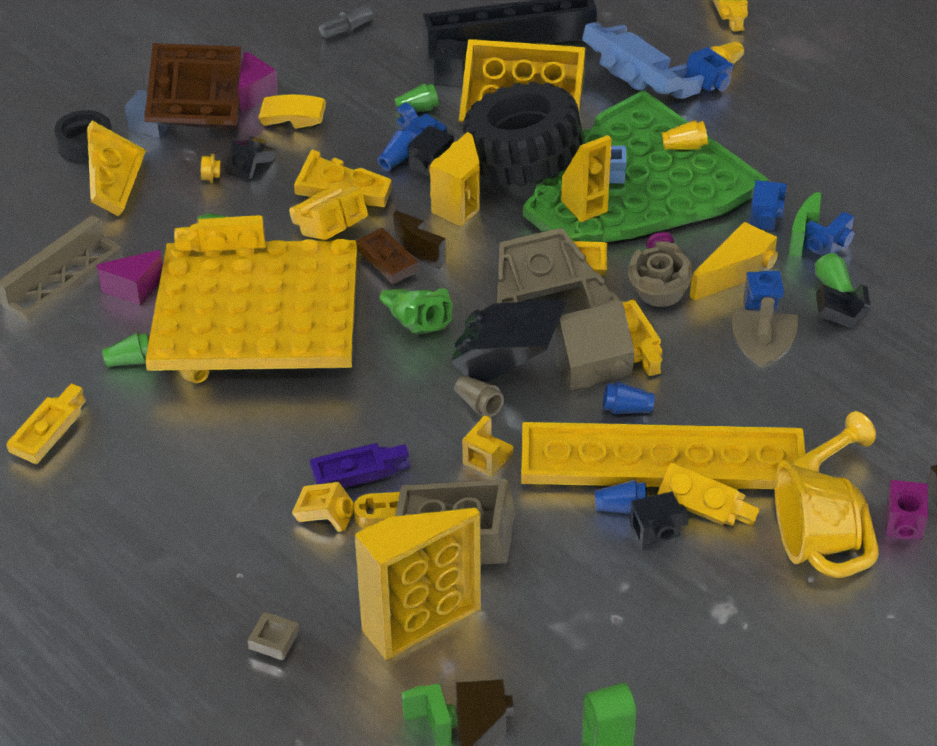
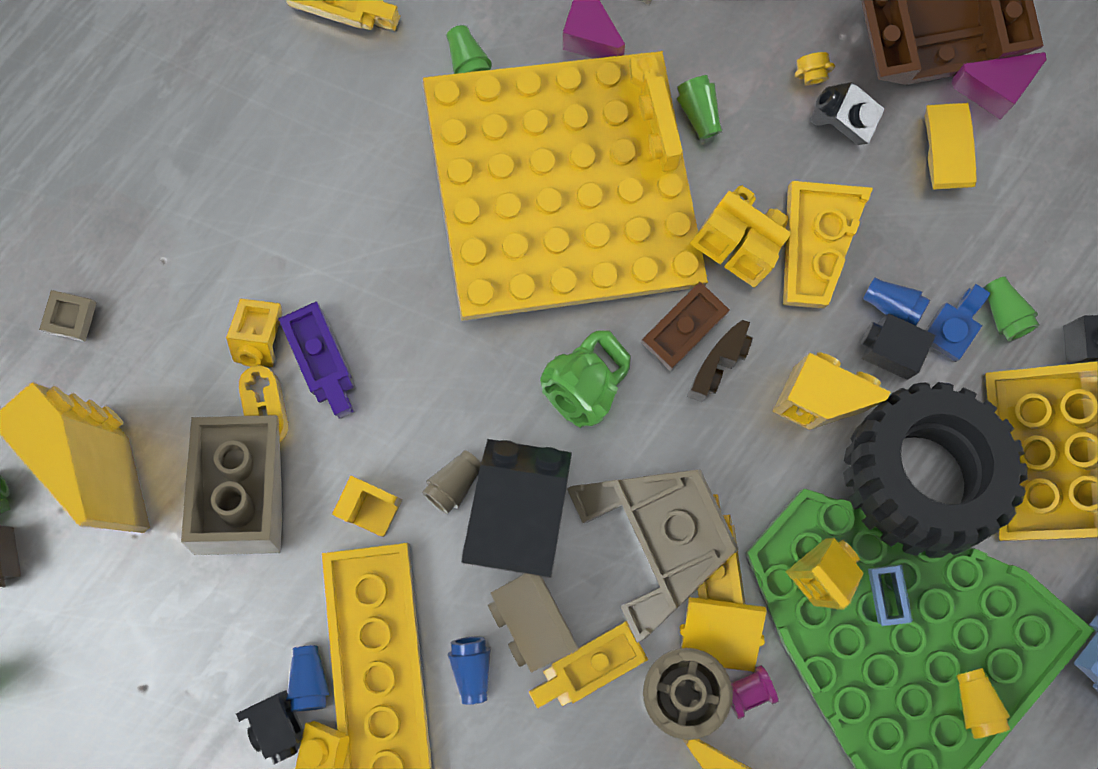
camera: 85 degrees right, 35 degrees up
none -> yellow piece [680,597,766,672]

